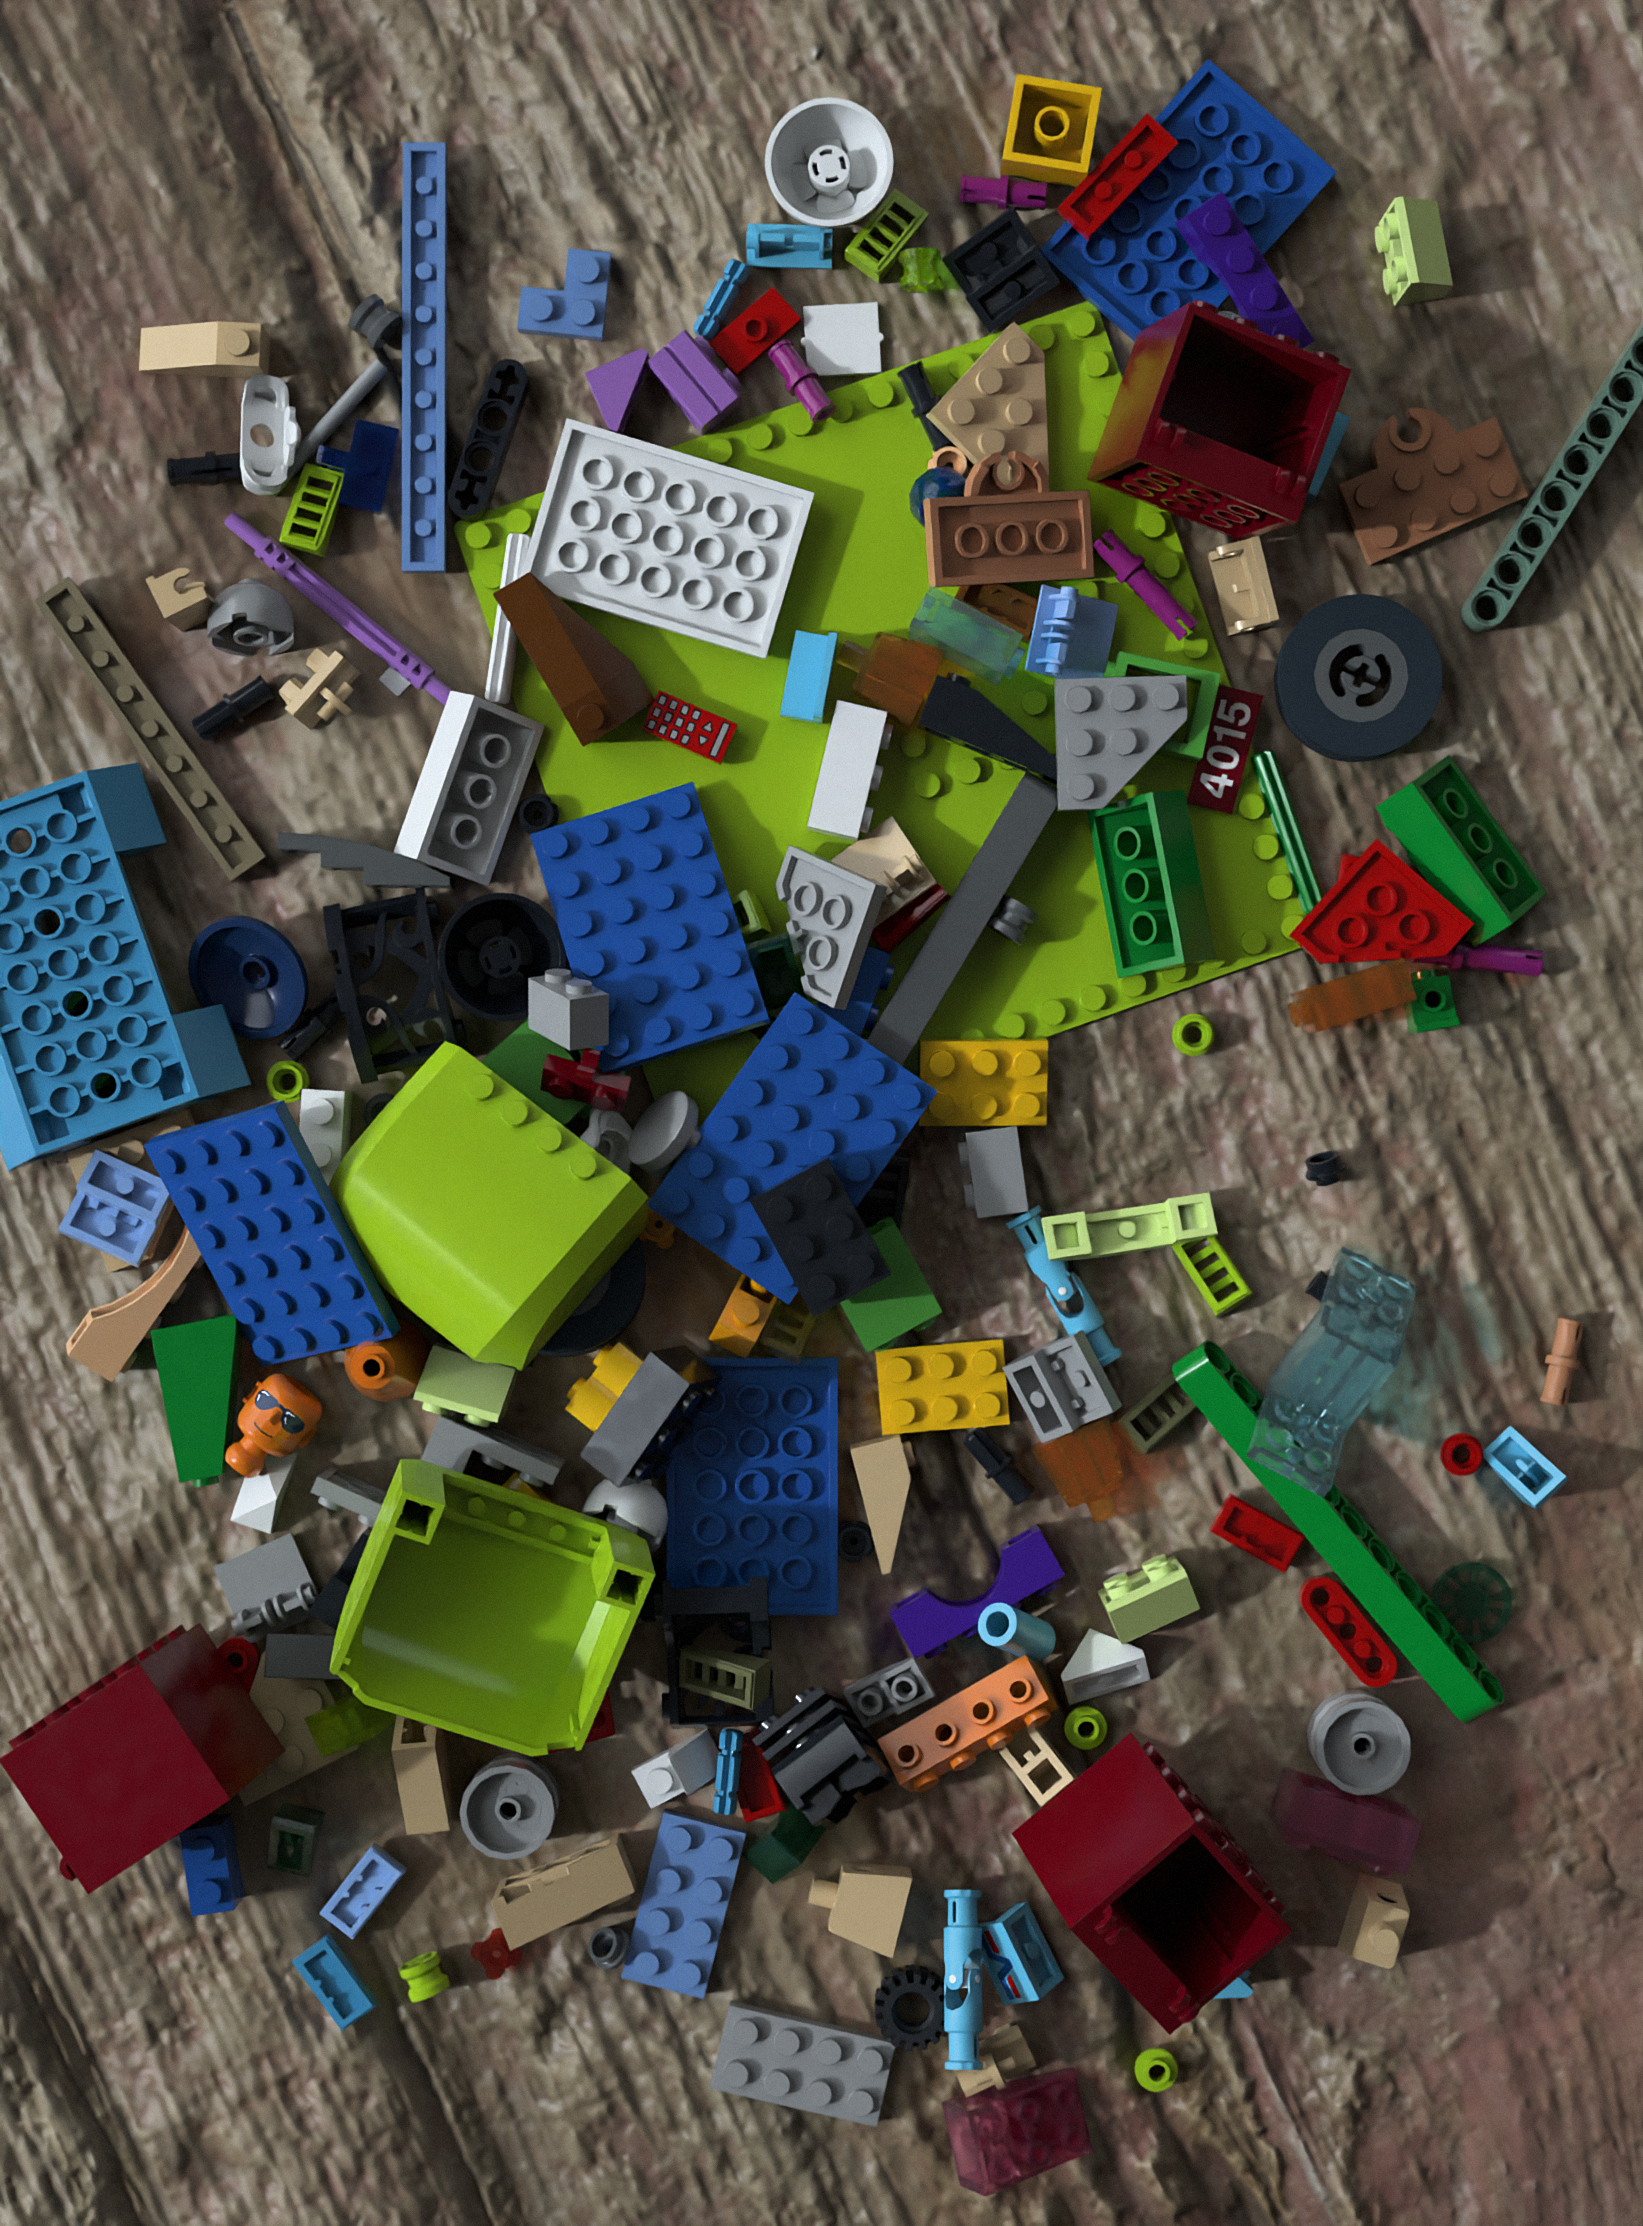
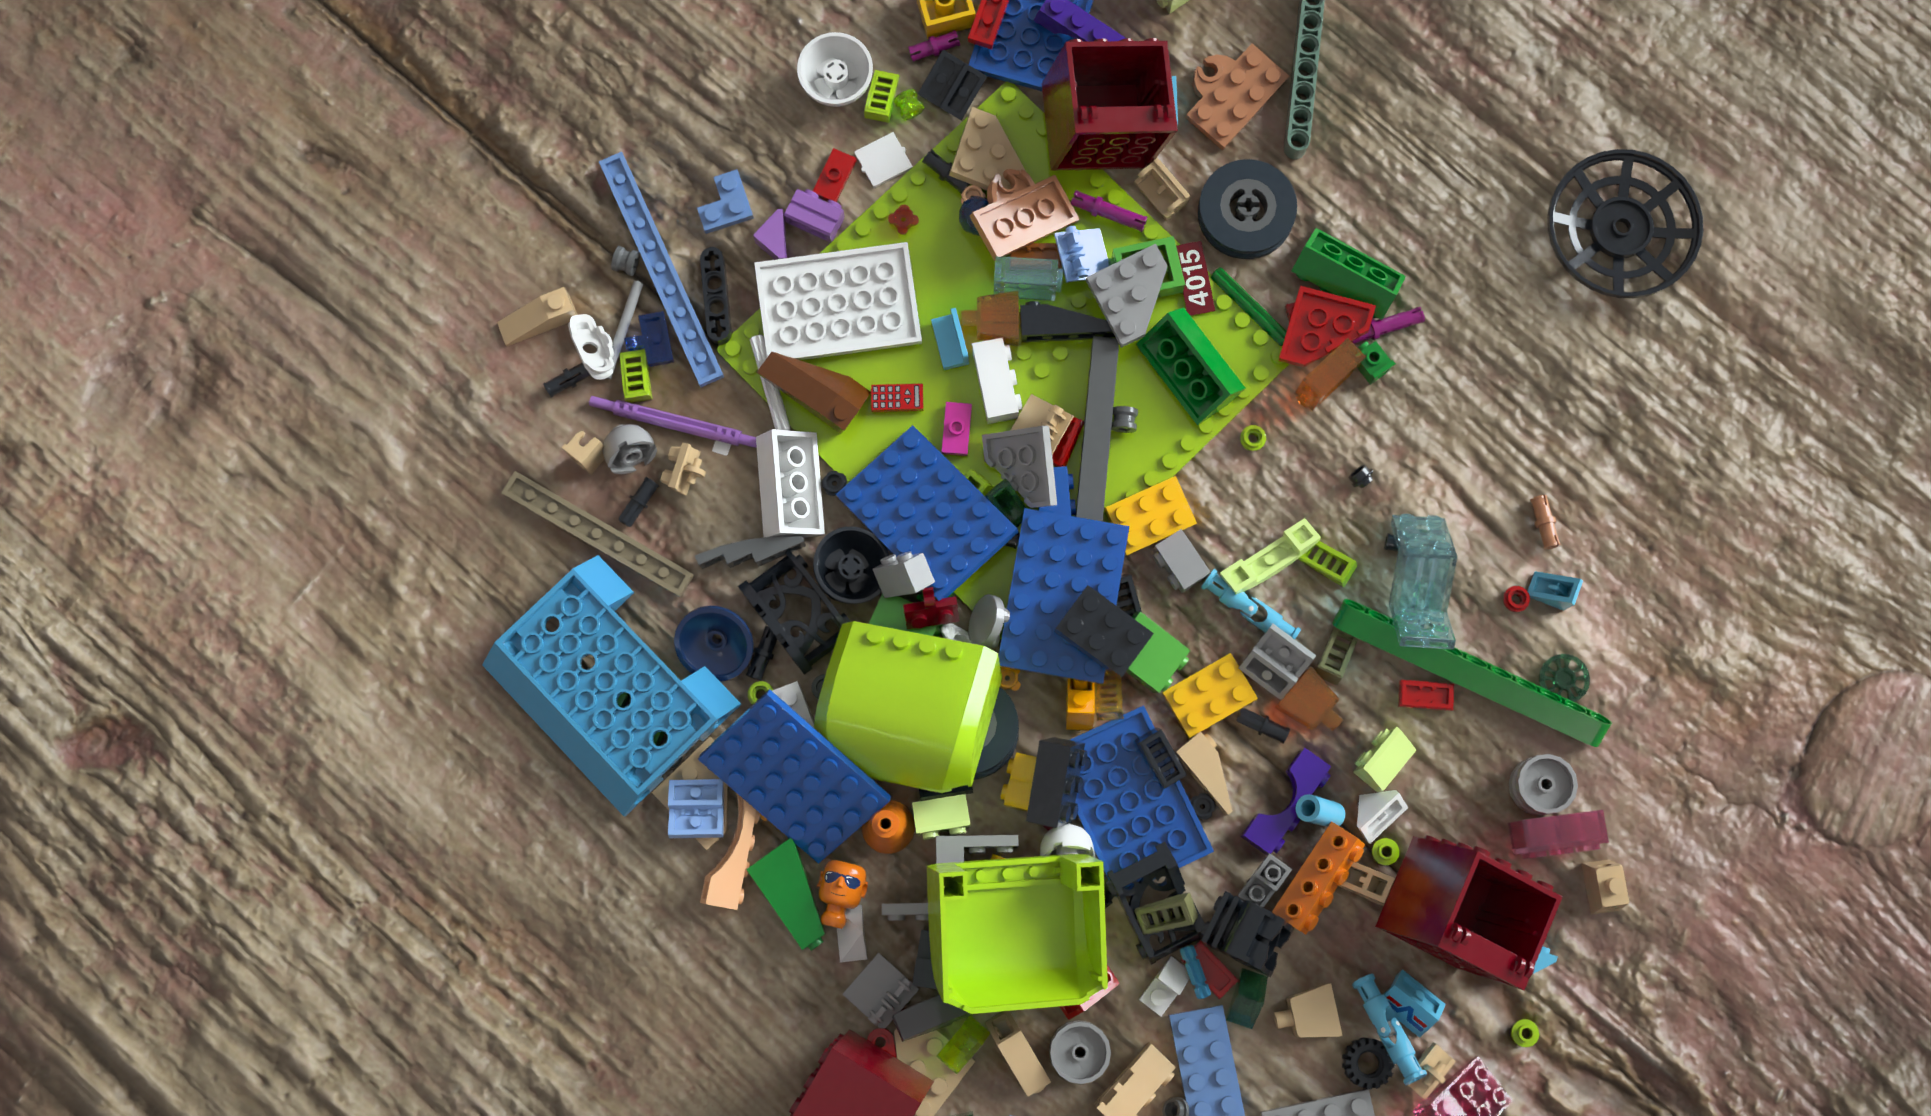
camera: 25 degrees left, 10 degrees down
dark azure axle [693,259,750,341] -> none
medium azure hinge [746,223,833,270] -> none
magenta pin [768,339,836,423] -> none
red plate [1299,1575,1397,1687] -> none
none -> clear red plate [888,205,919,235]
none -> dark pink plate [941,402,972,456]
none -> black slope [1135,727,1187,789]

